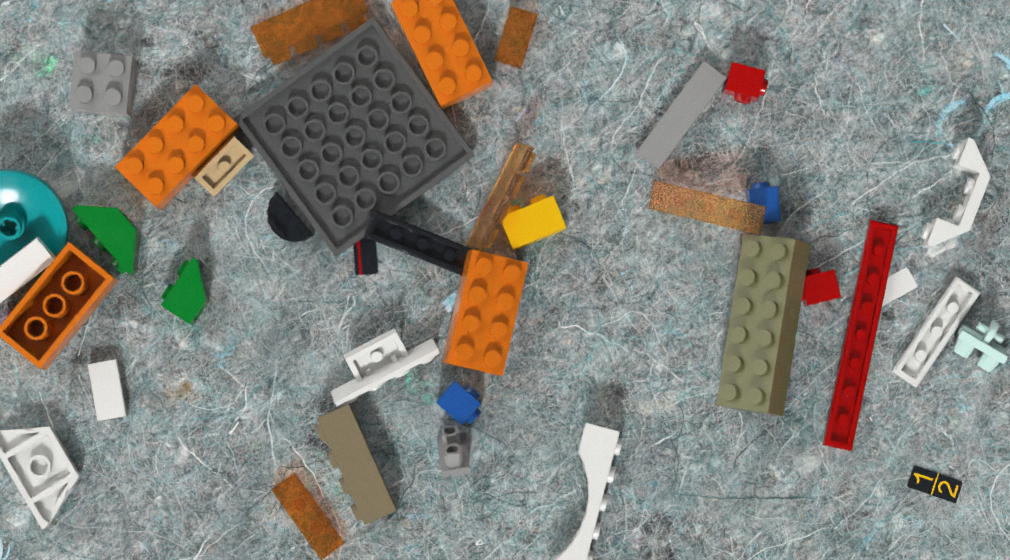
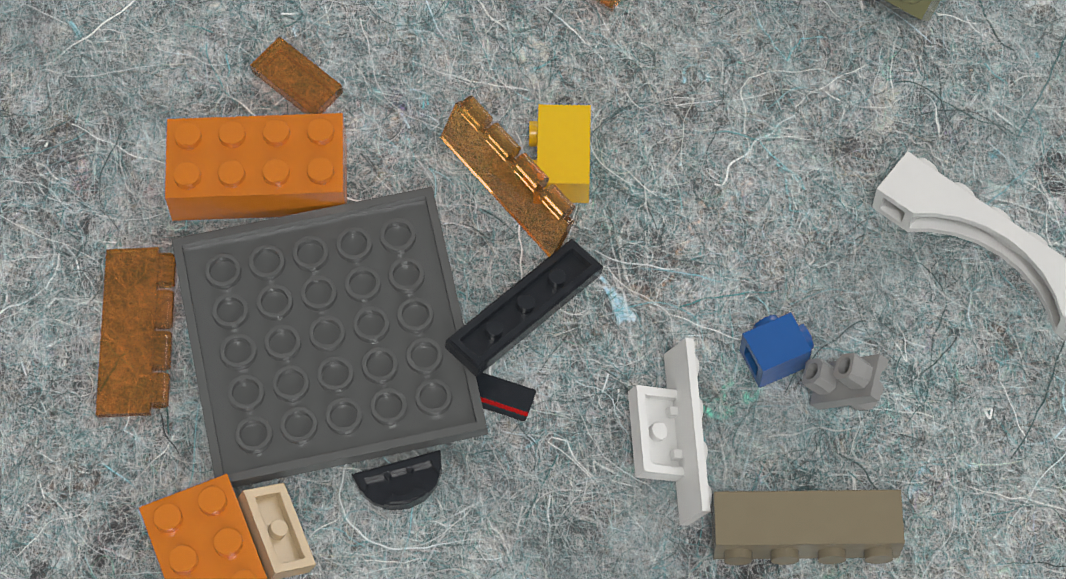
camera: 65 degrees left, 20 degrees down
orange brick [442,249,529,376] -> none

